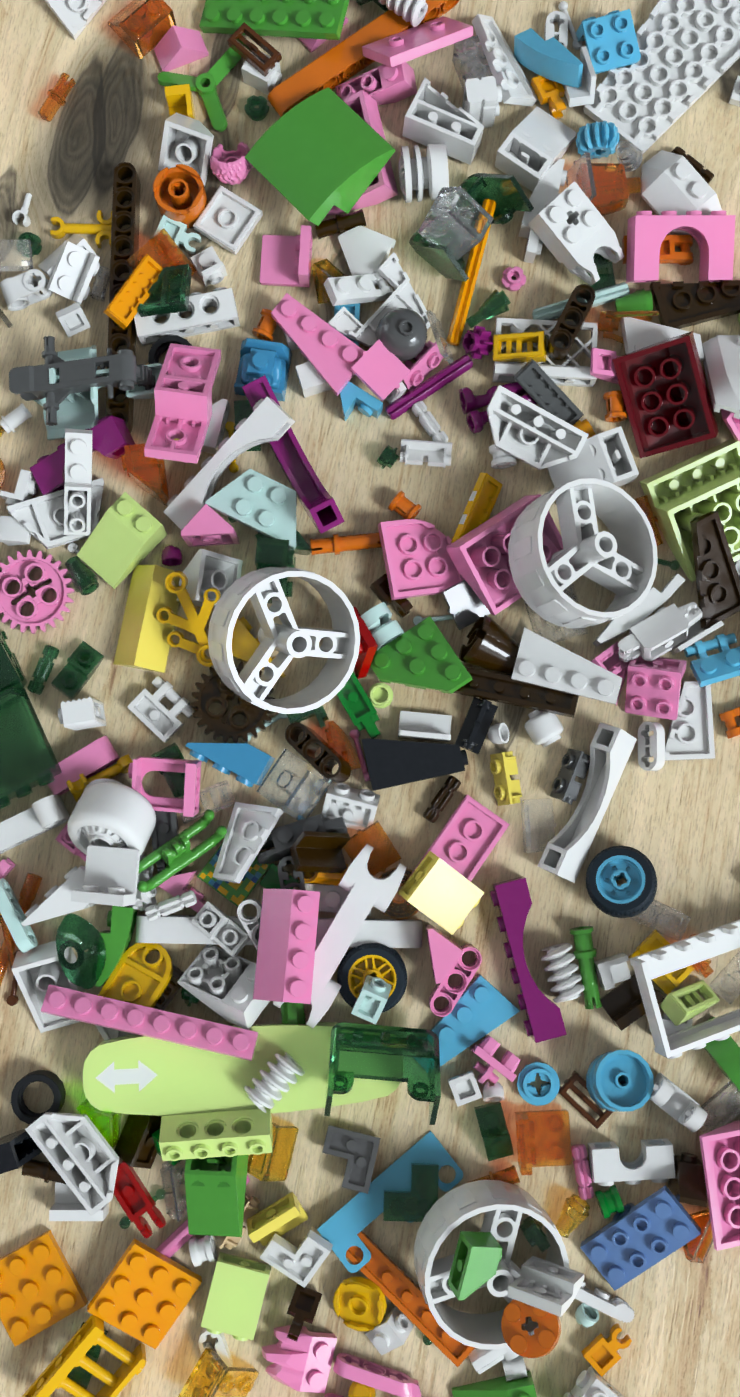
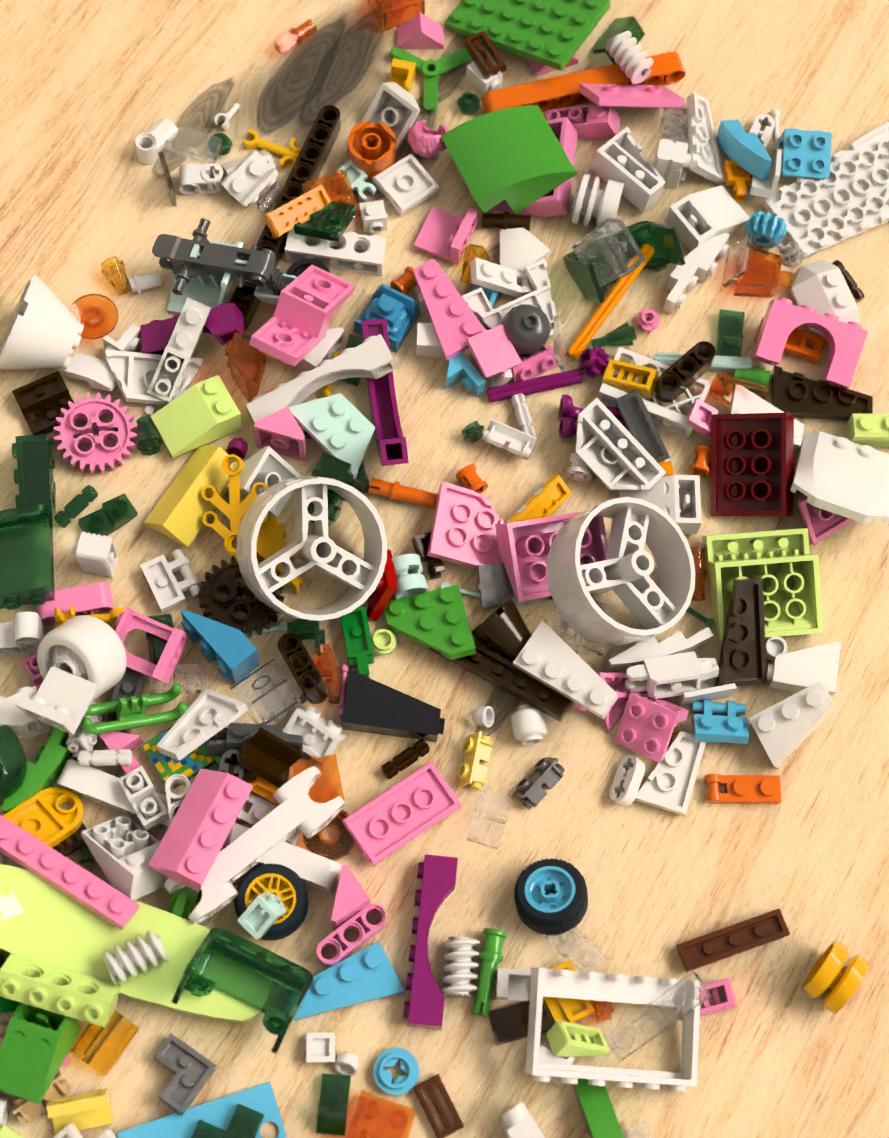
camera: 10 degrees right, 15 degrees down
white tile [55,302,91,338] -> none
white panel [398,711,452,742] -> none
panel [398,851,484,935] -> none
black hinge [455,697,498,754] -> none
bright pink hips [470,1035,520,1084] -> none
white brick [528,181,624,286] -> none
white arch [538,722,637,883] -> none
medium azure wheel [586,1050,654,1112] -> none

